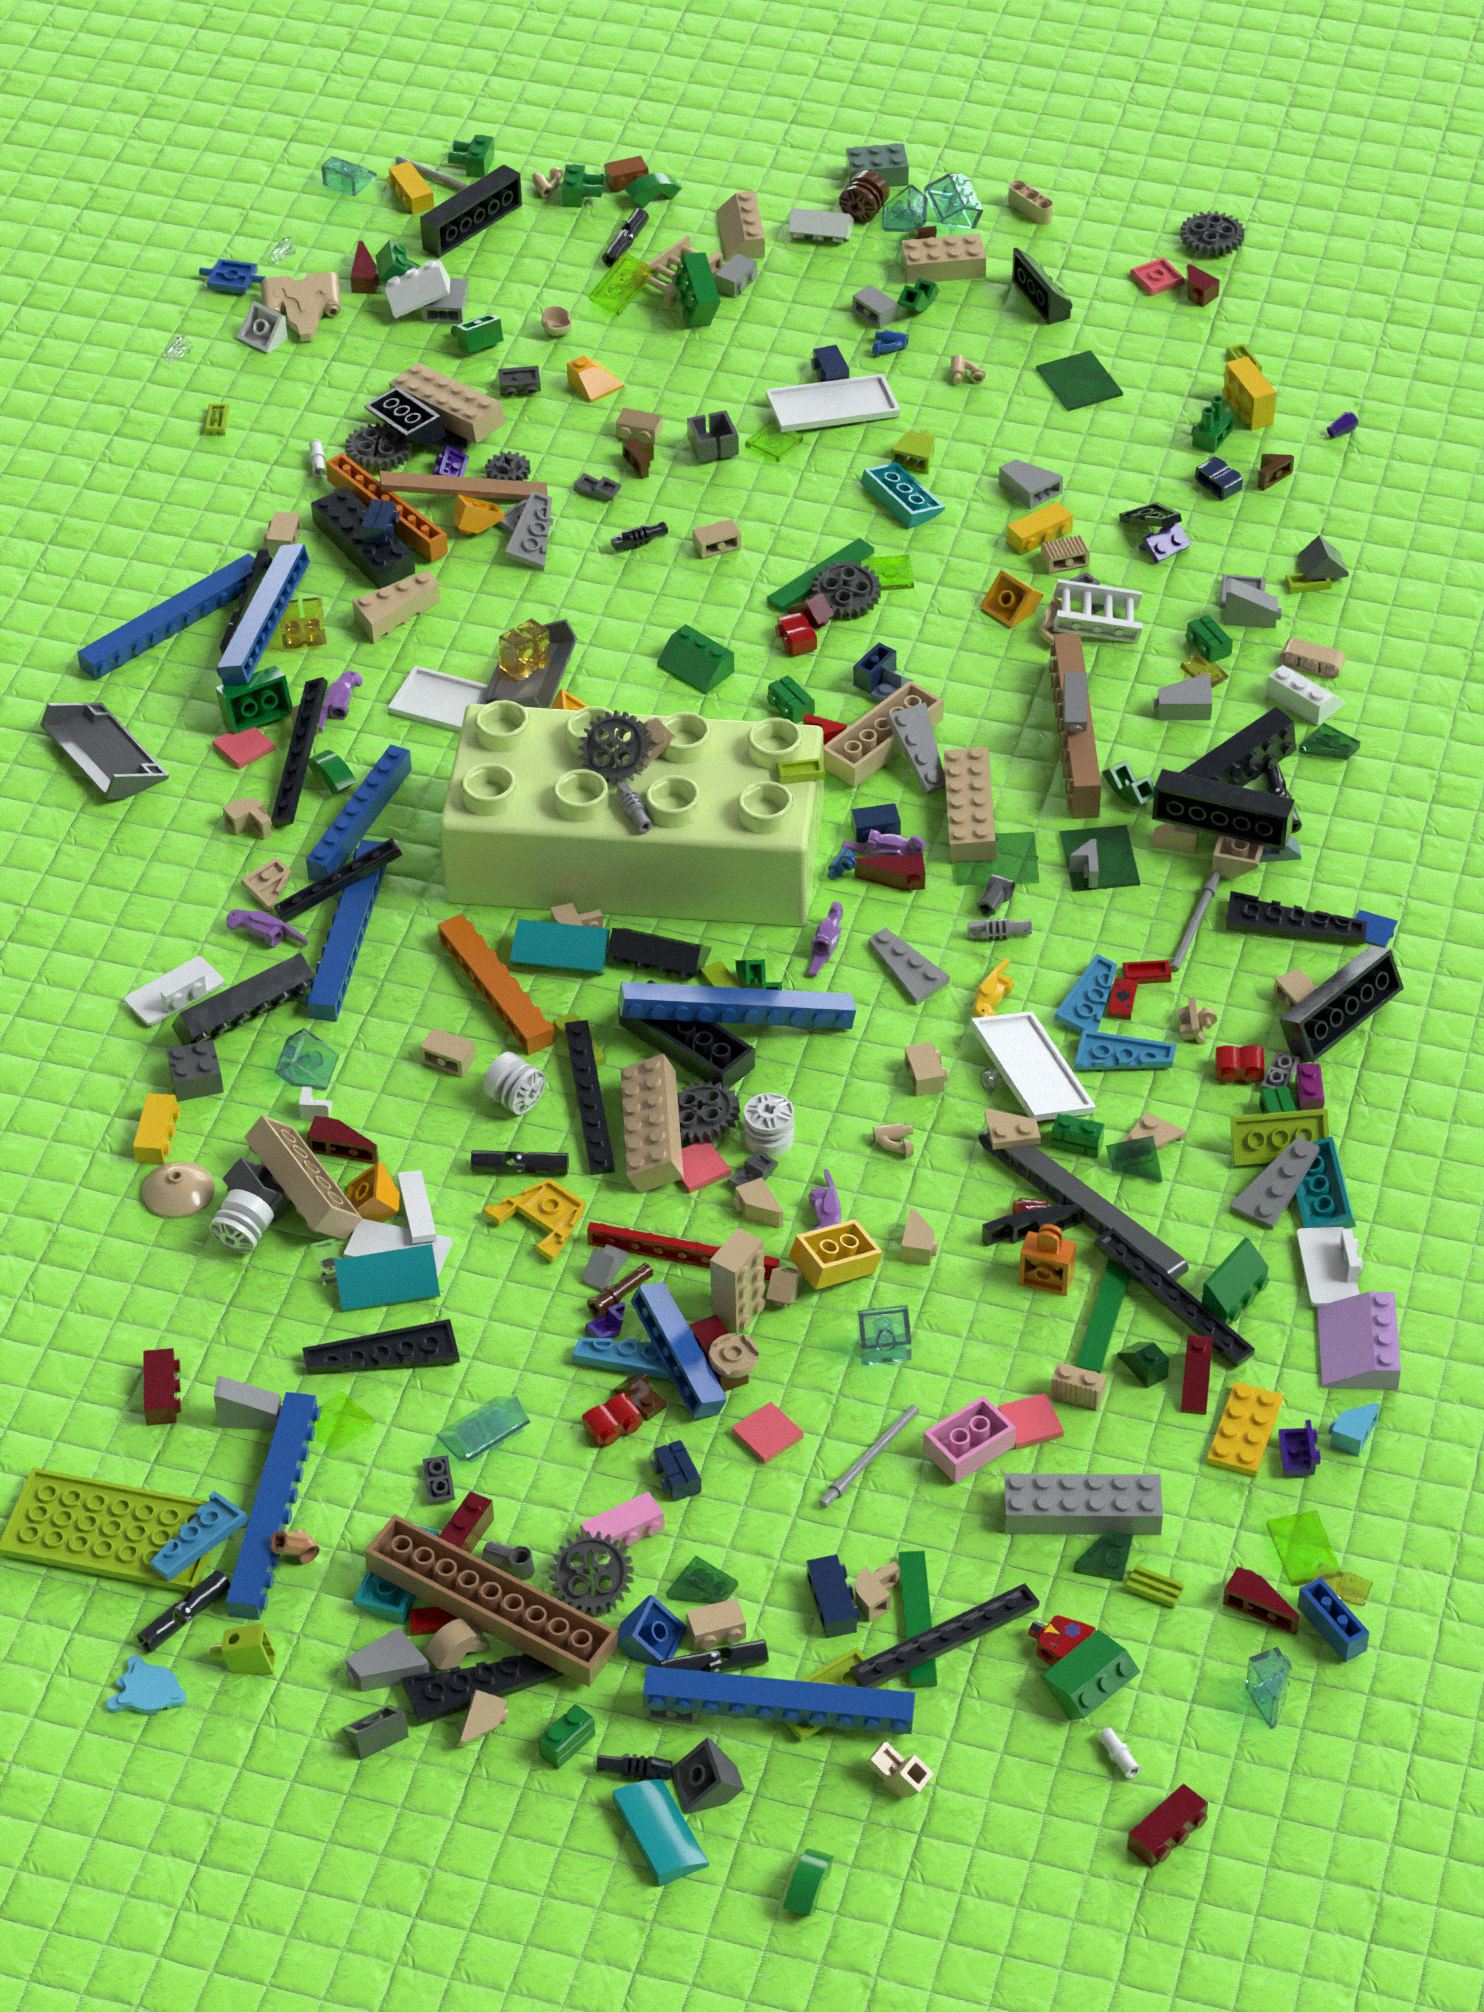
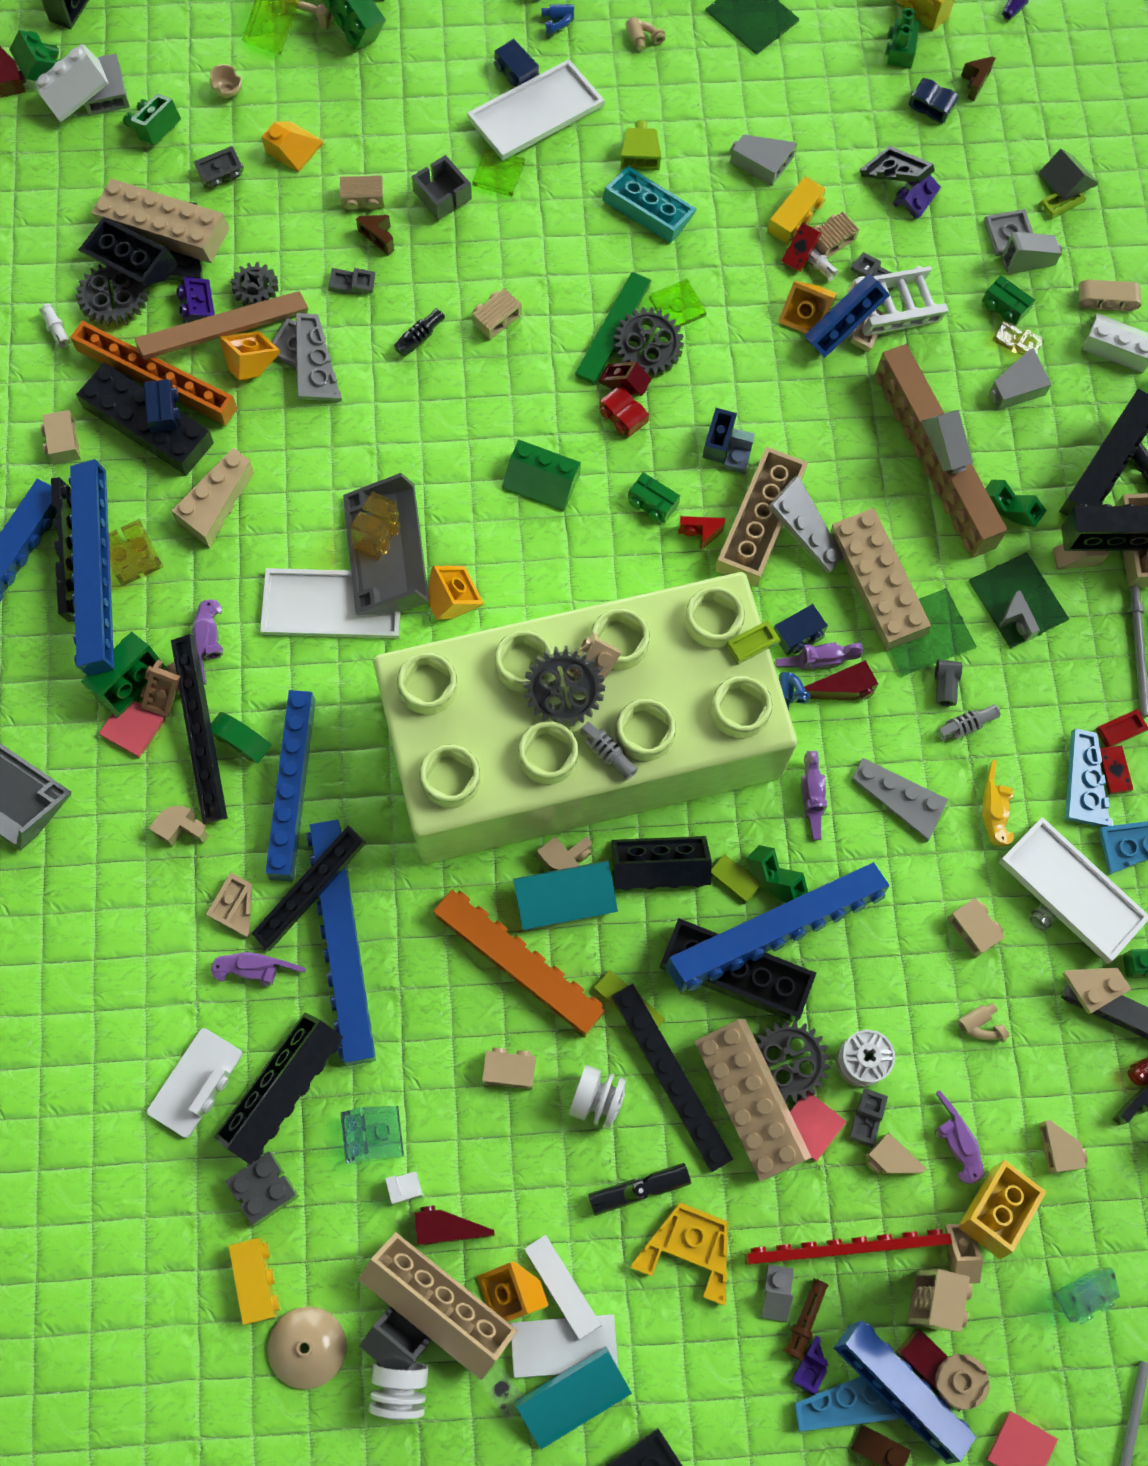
camera: 25 degrees left, 25 degrees up
none -> medium nougat bracket [140,660,180,718]
none -> red tile [781,222,822,272]
none -> blue brick [804,274,890,358]
none -> white axle [808,248,839,281]

